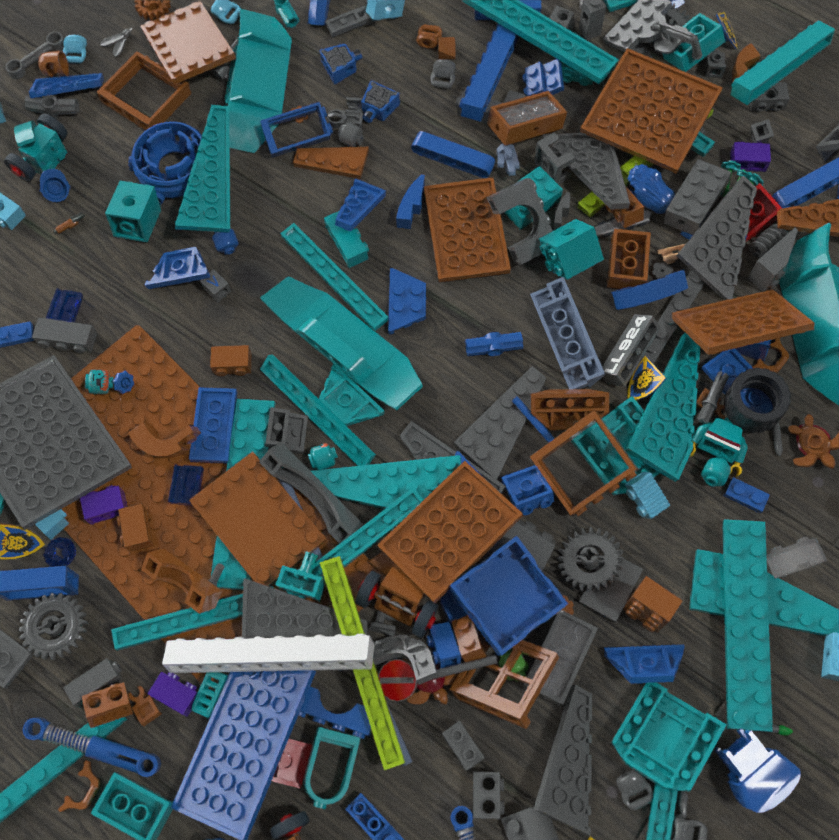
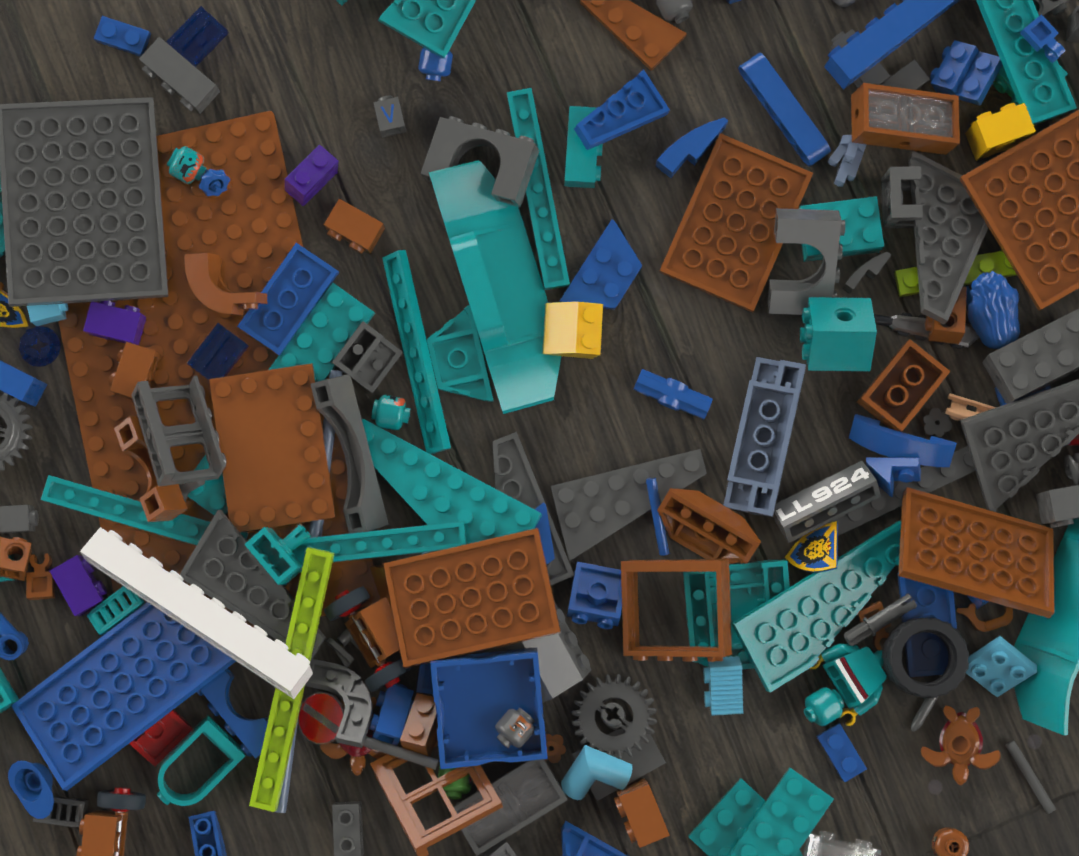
camera: 30 degrees right, 15 degrees up
blue wing [145,247,210,289] -> none
none -> dark grey window [131,376,226,487]
none -> dark purple brick [285,144,339,207]
none -> dark grey arch [421,116,540,207]
none -> dark grey head [495,708,535,748]
none -> yellow slope [543,302,603,359]
none -> medium azure brick [561,745,632,800]
none -> blue slope [866,457,921,497]
none -> yellow brick [965,103,1036,161]
none -> medium azure plate [966,636,1037,697]
none -> blue plate [1020,14,1066,63]

